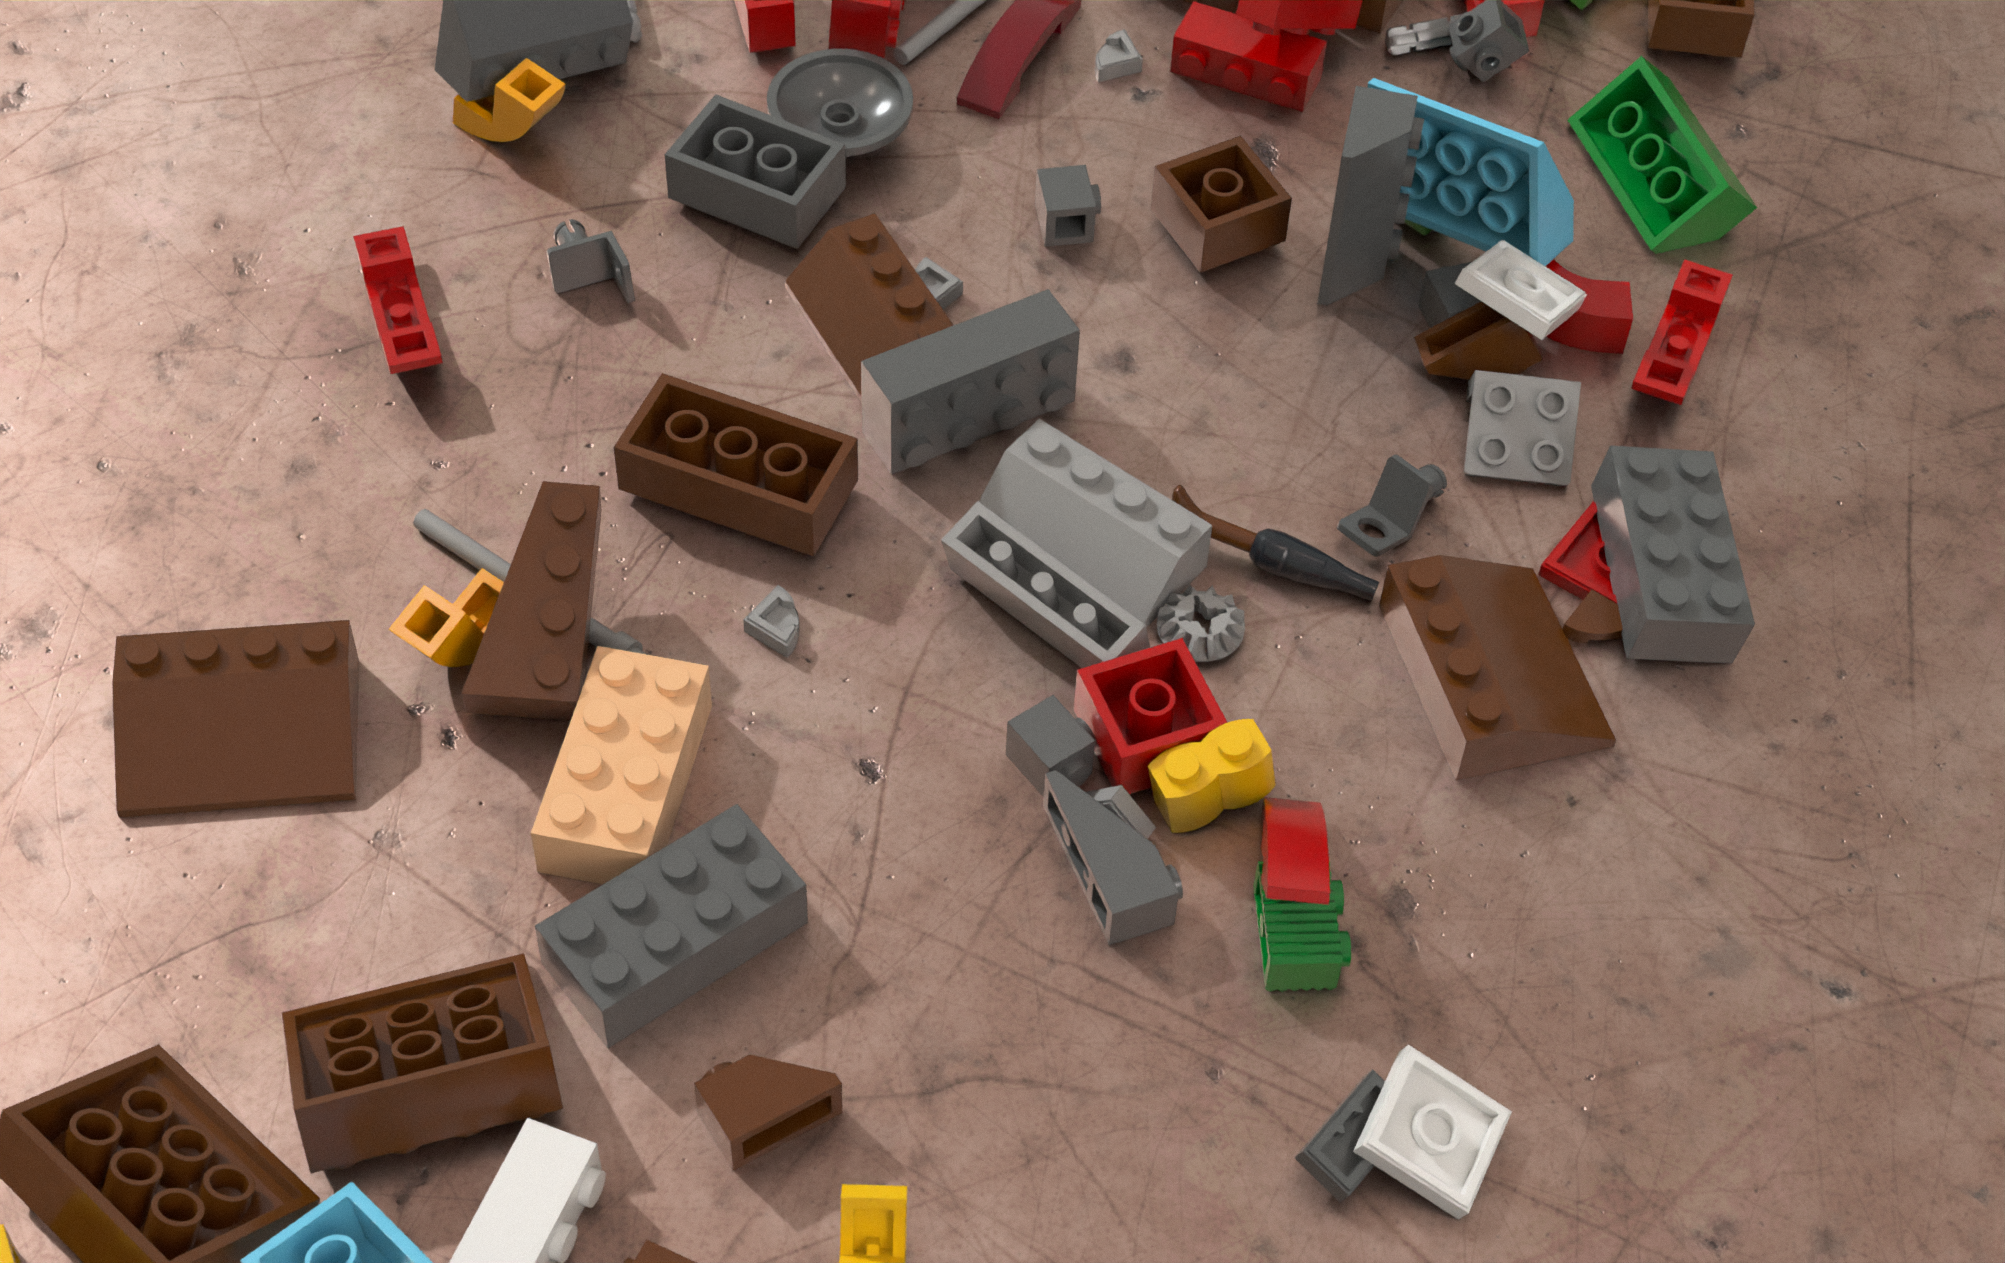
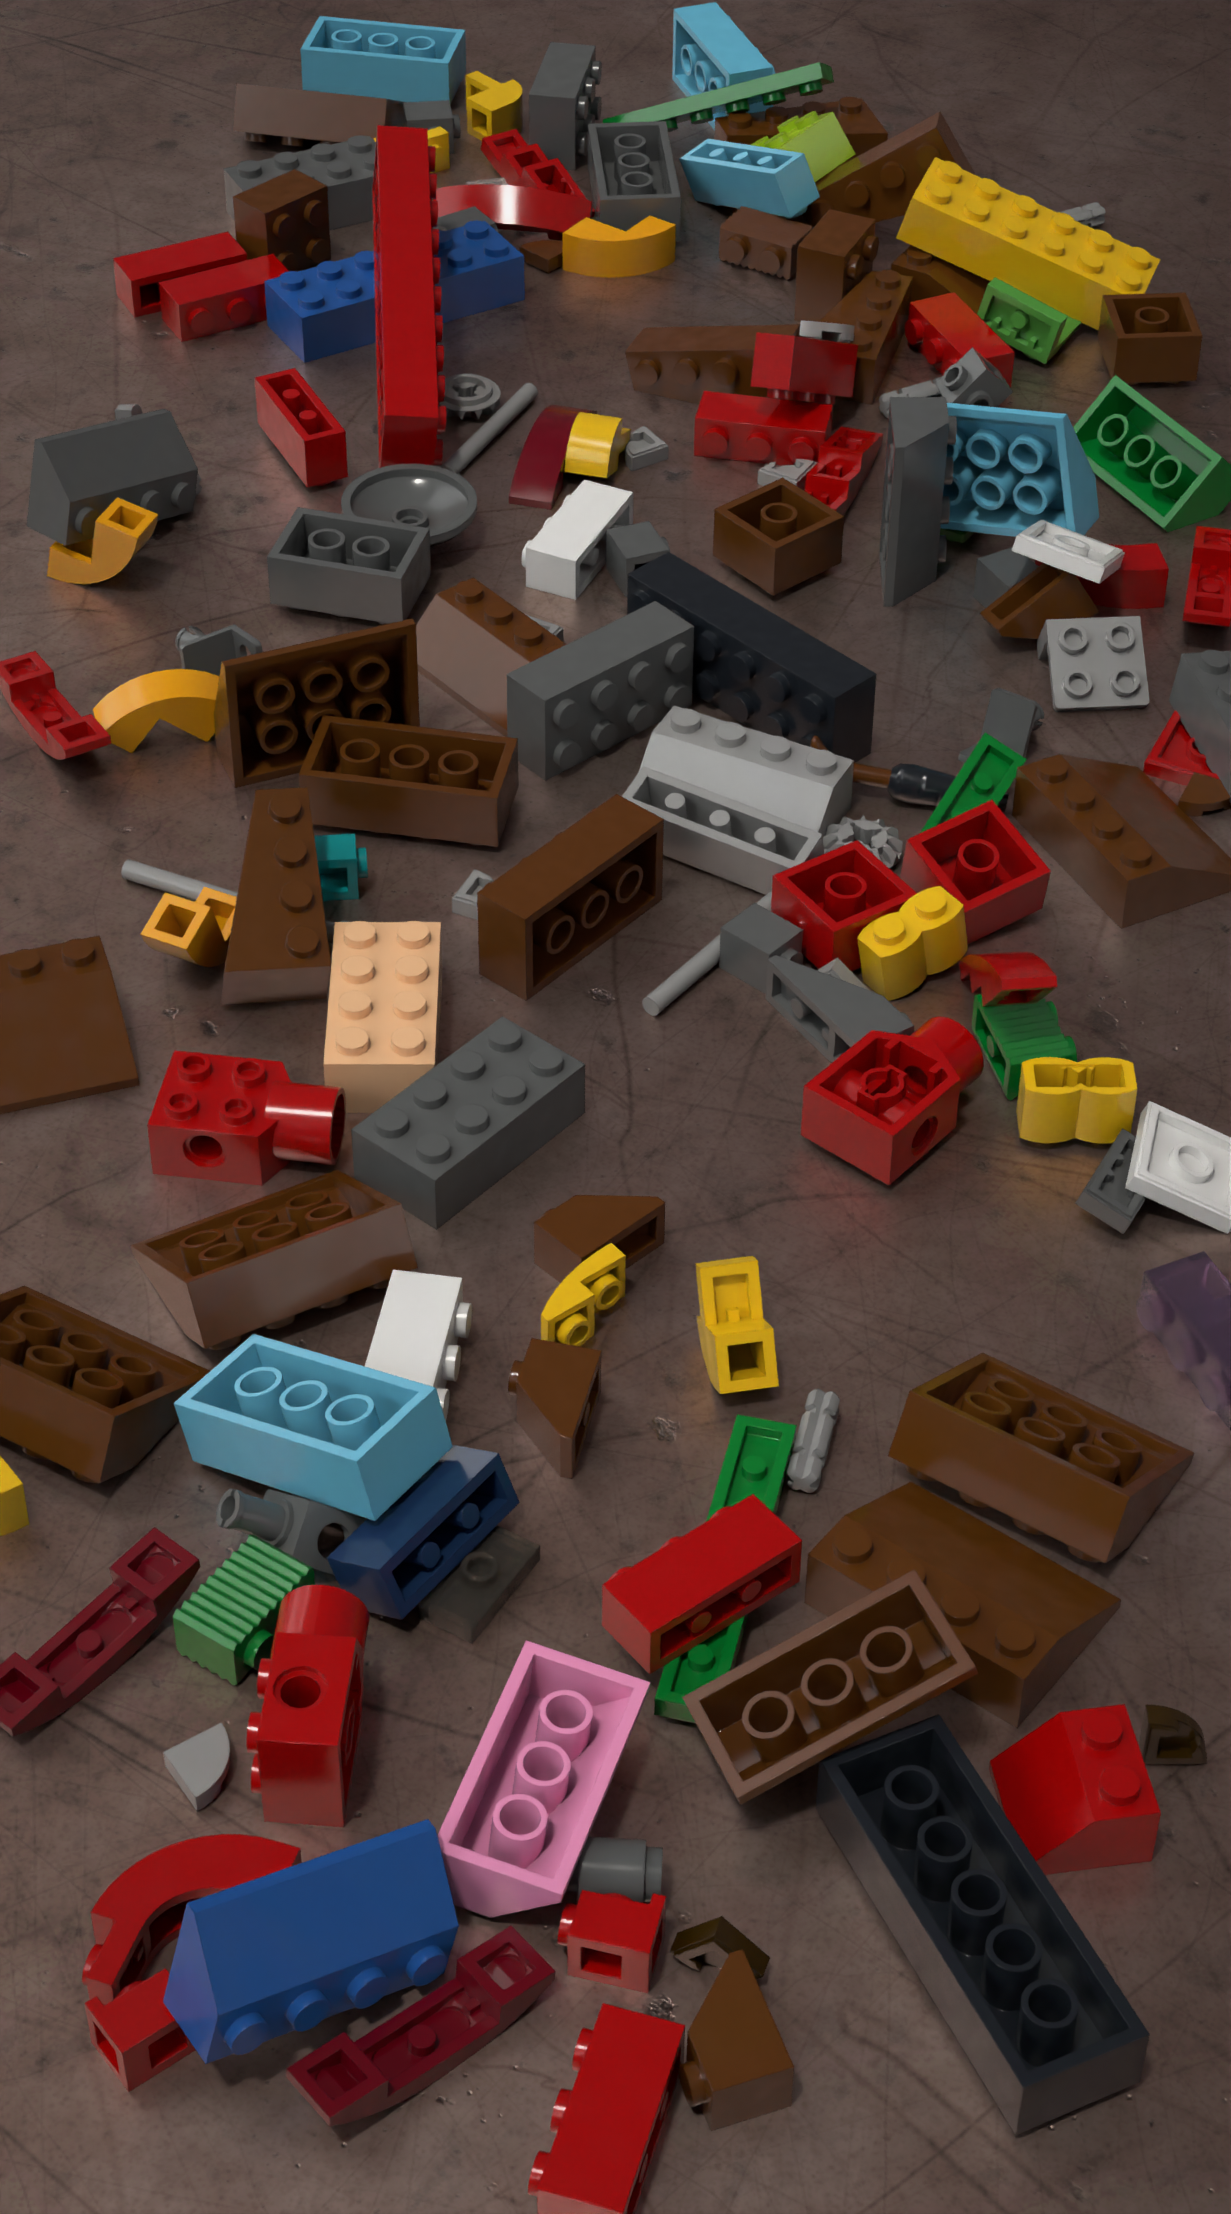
camera: 10 degrees left, 10 degrees down
none -> light orange brick [93,669,219,753]
none -> red brick [147,1050,346,1186]
none -> reddish brown slope [214,618,420,788]
none -> teal brick [314,834,368,901]
none -> reddish brown brick [477,794,664,1001]
none -> white brick [521,480,633,600]
none -> yellow slope [541,1243,626,1347]
none -> yellow brick [564,412,631,478]
none -> black brick [627,552,877,763]
none -> light grey bar [642,892,772,1016]
none -> light grey tile [757,459,818,490]
none -> red brick [801,1016,984,1185]
none -> red slope [804,426,883,515]
none -> red brick [900,800,1051,945]
none -> green plate [919,732,1027,834]
none -> yellow brick [1016,1057,1137,1144]

